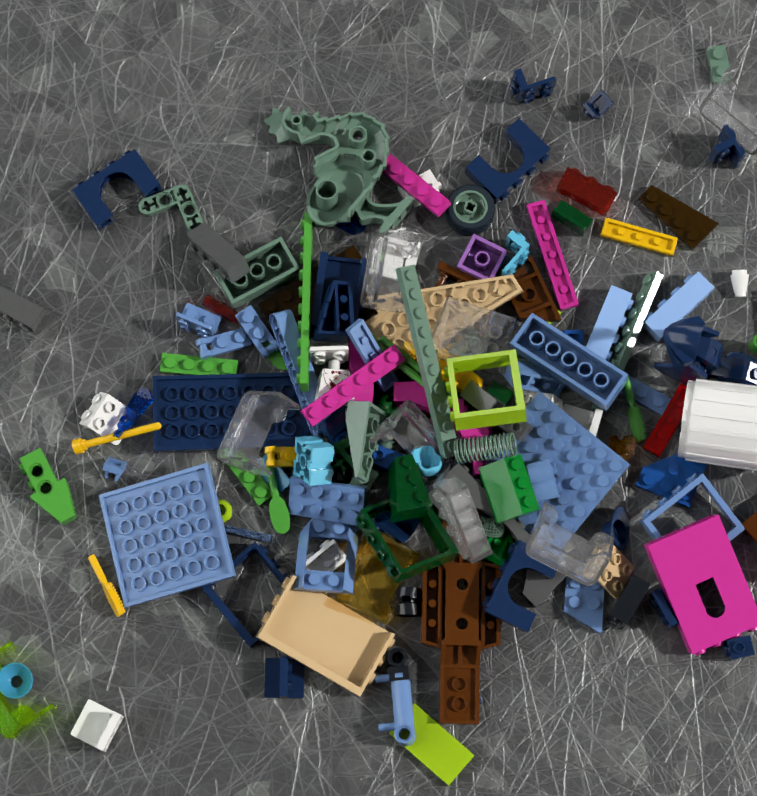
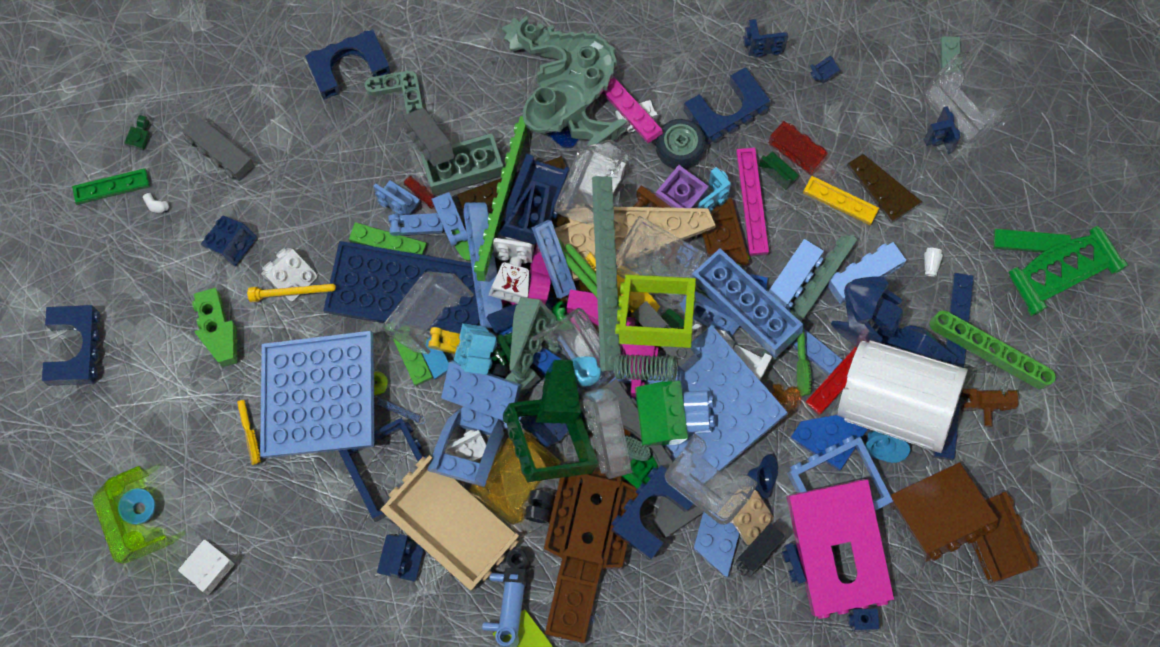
camera: 15 degrees right, 5 degrees down
medium blue tile [102,457,127,481] -> none
clear blue piece [113,387,153,438] -> none
bright green piece [266,467,290,534] -> none
dark pink plate [301,344,406,427] -> none
none -> dark blue bracket [201,215,257,266]
none -> dark azure piece [865,431,910,463]

